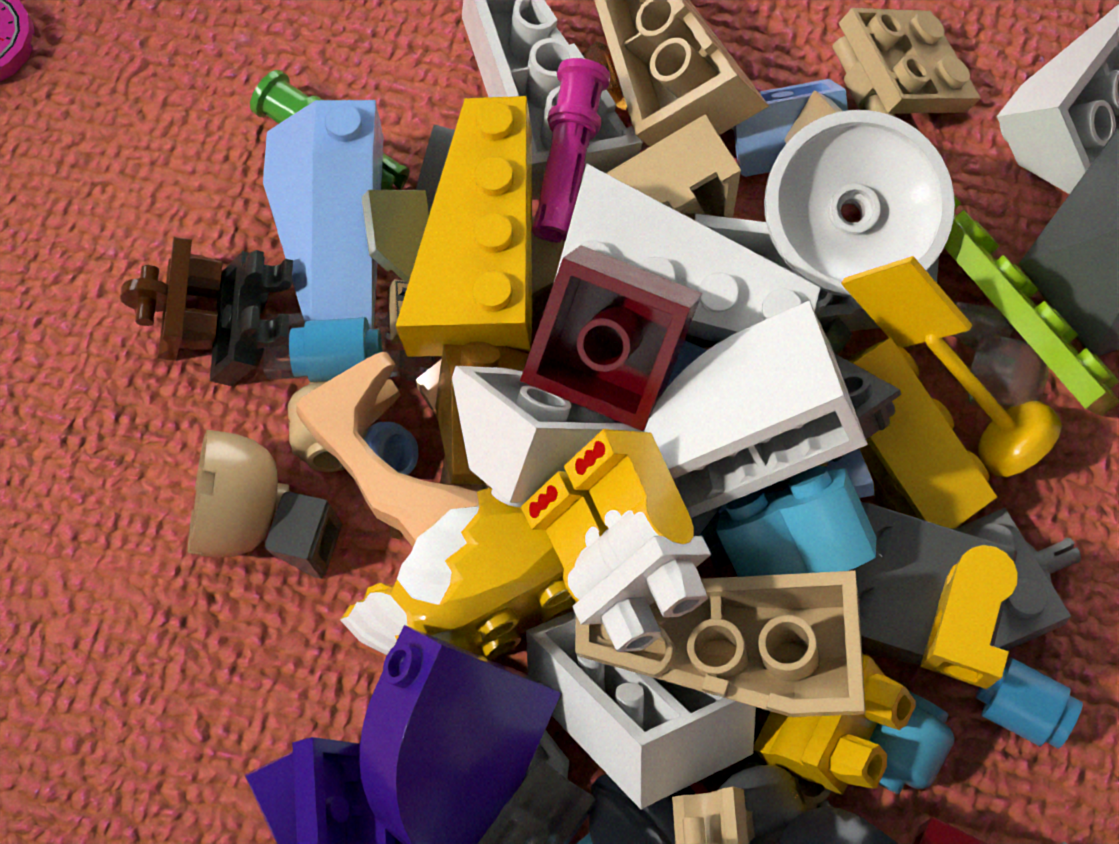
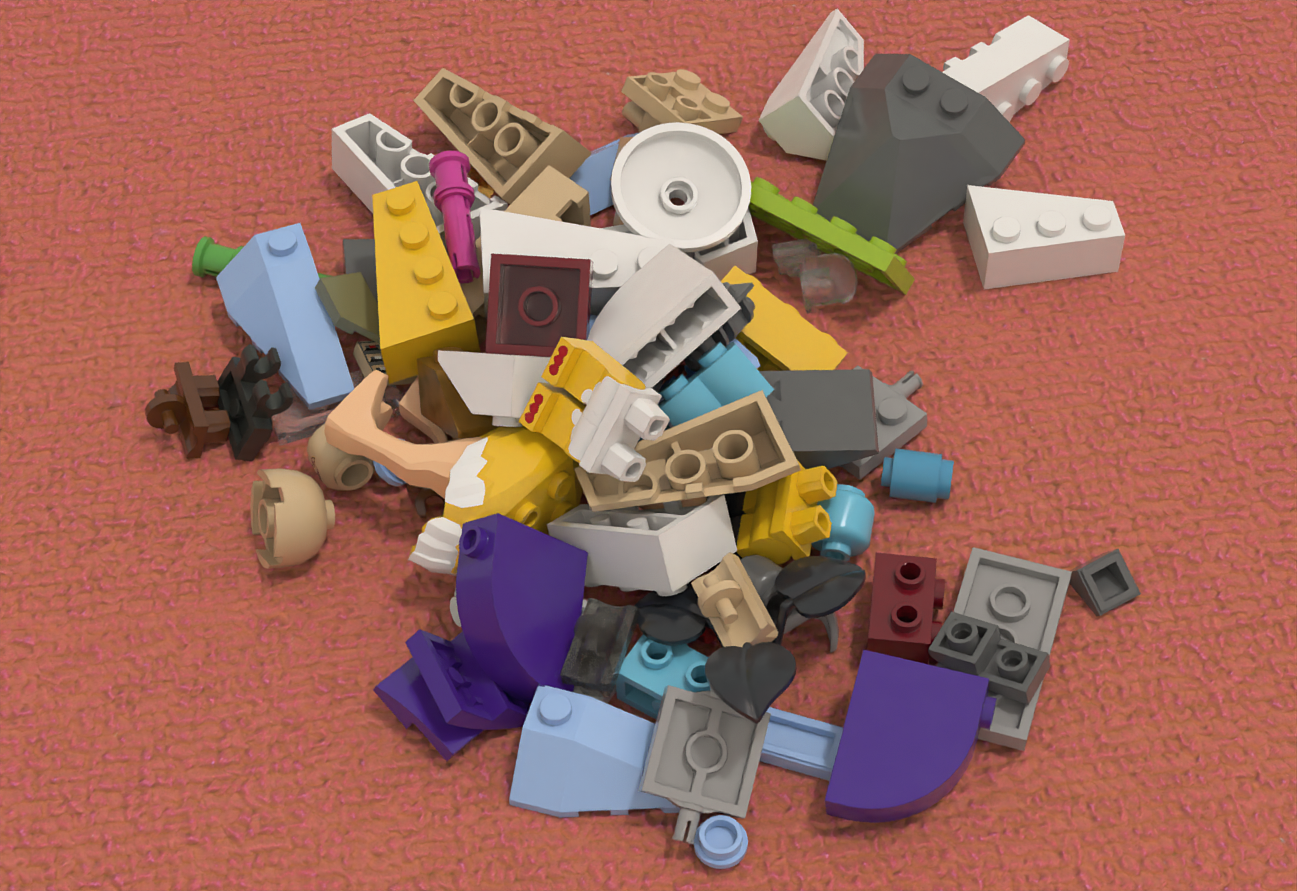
camera: 20 degrees left, 15 degrees down
dark grey slope [265,492,343,579] -> none
dark azure brick [289,317,383,383] -> none
yellow piece [841,256,1062,477] -> none
yellow leg [920,545,1018,689] -> none

